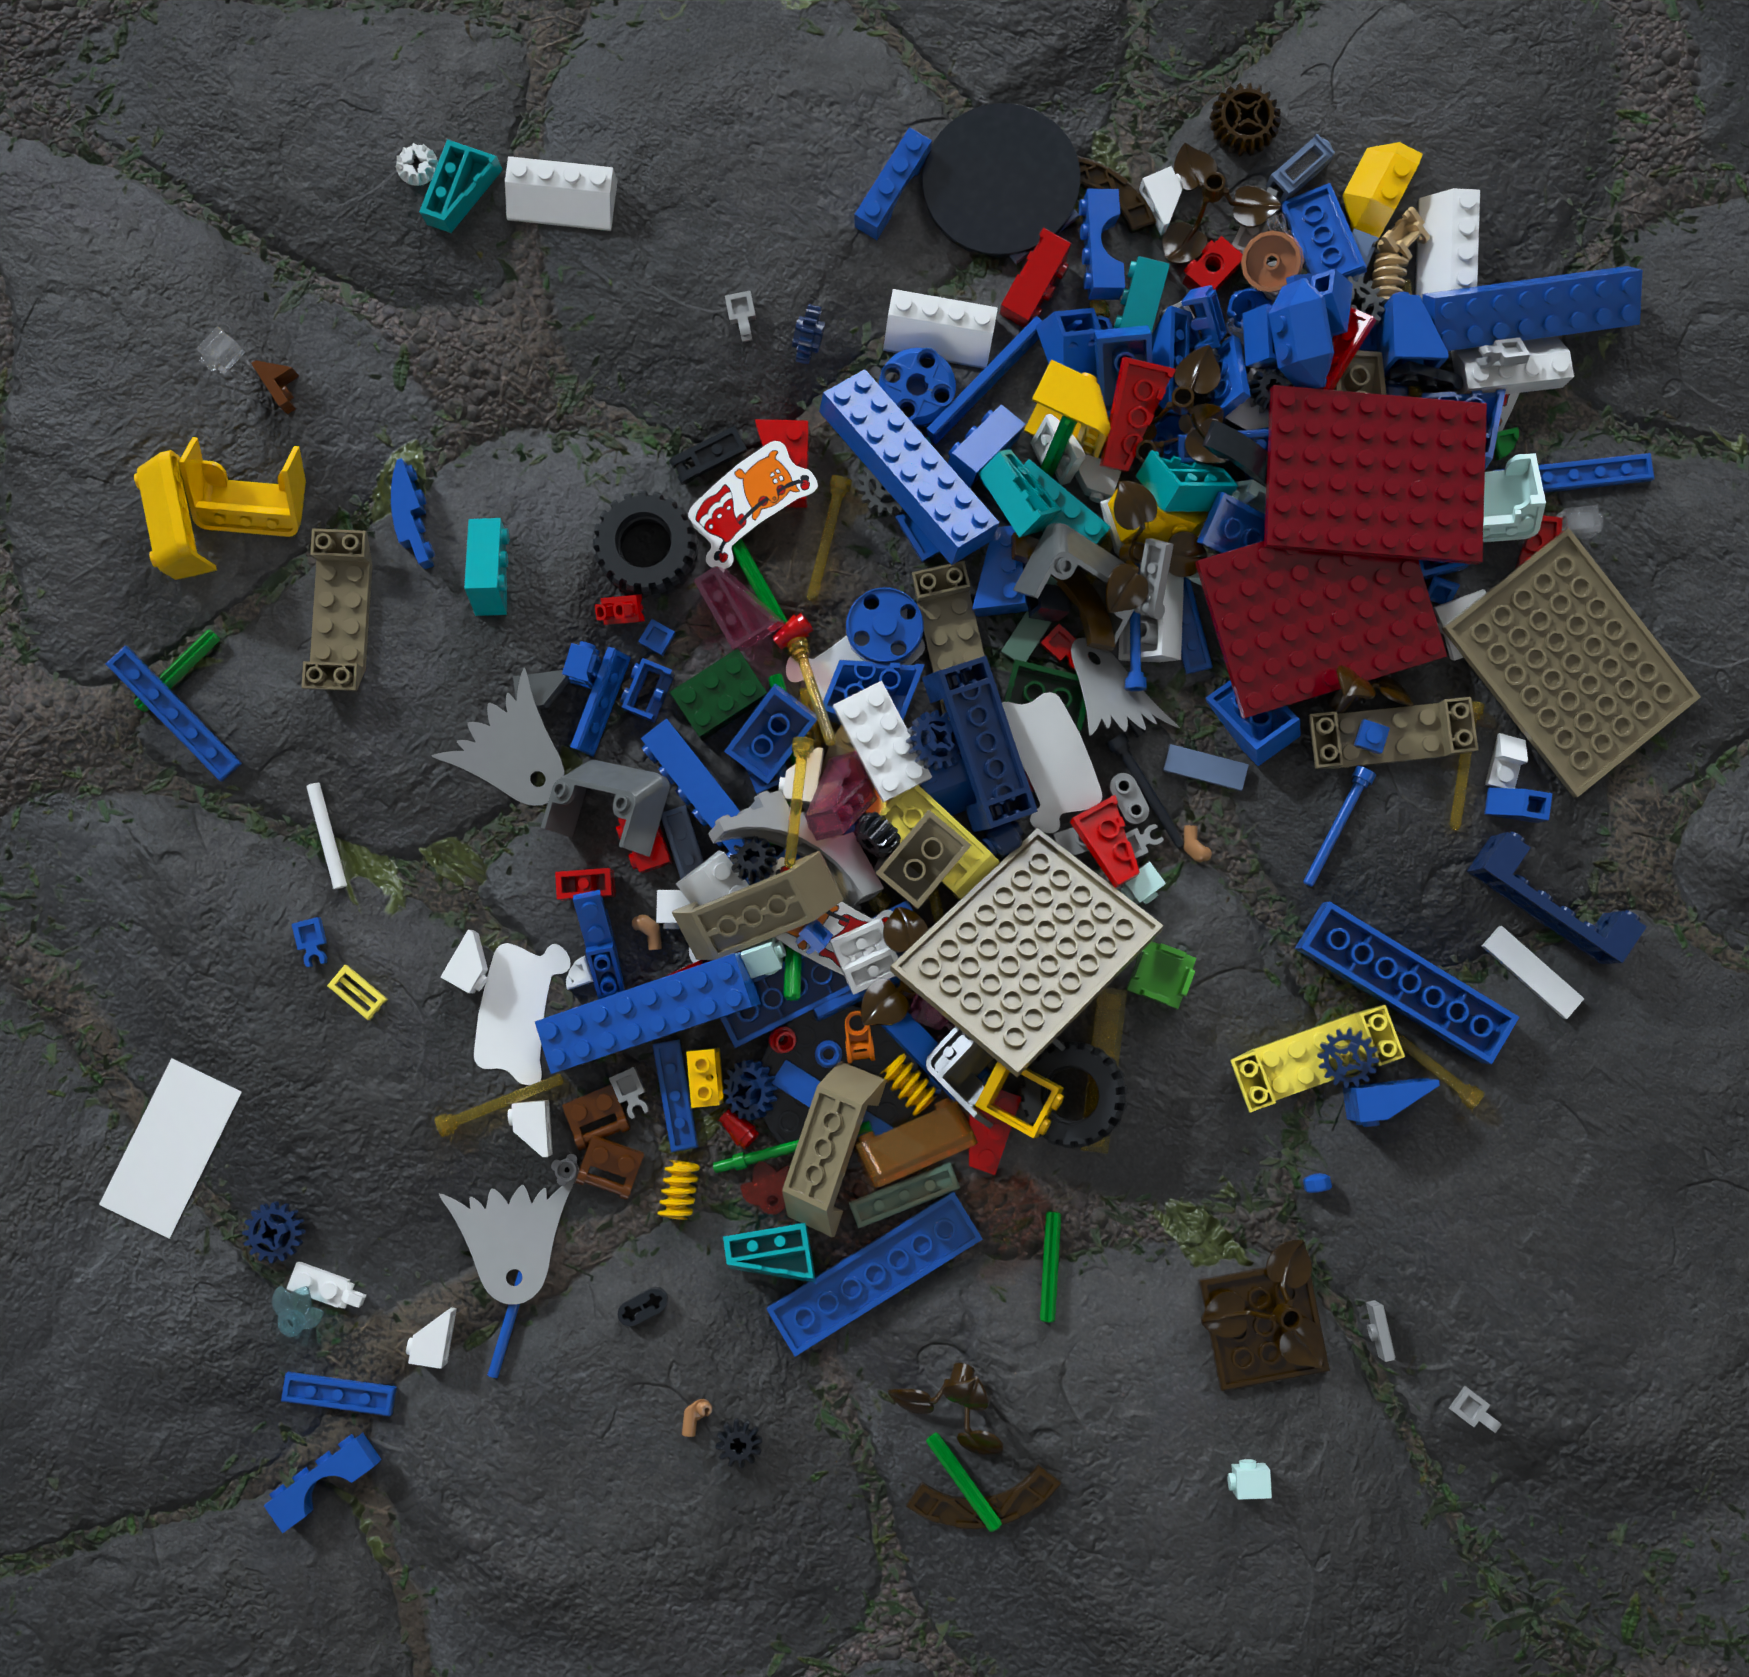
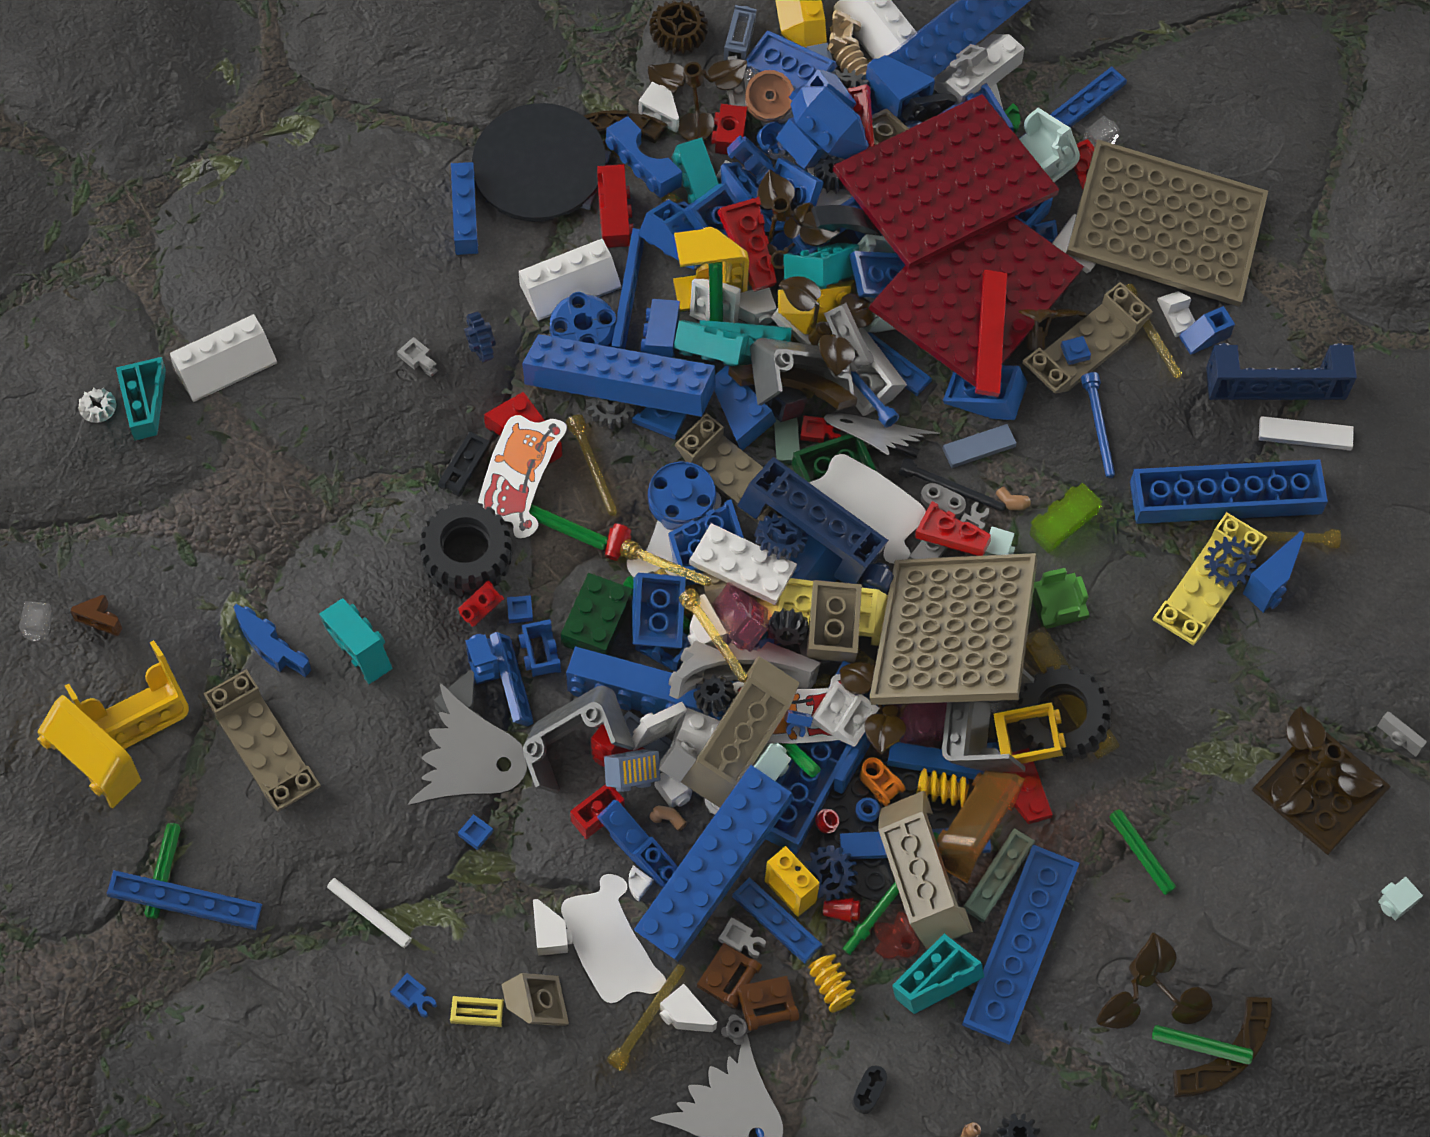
camera: 40 degrees left, 20 degrees down
clear pink wedge [694,566,786,651] -> none
blue tile [1303,1173,1332,1193] -> none
none -> blue plate [458,814,493,850]
none -> dark tan slope [502,973,569,1026]
none -> sand blue brick [604,749,661,792]
none -> white plate [632,702,687,750]
none -> light grey brick [659,738,697,783]
none -> red tile [975,270,1007,397]
none -> clear neon green brick [1029,483,1102,553]

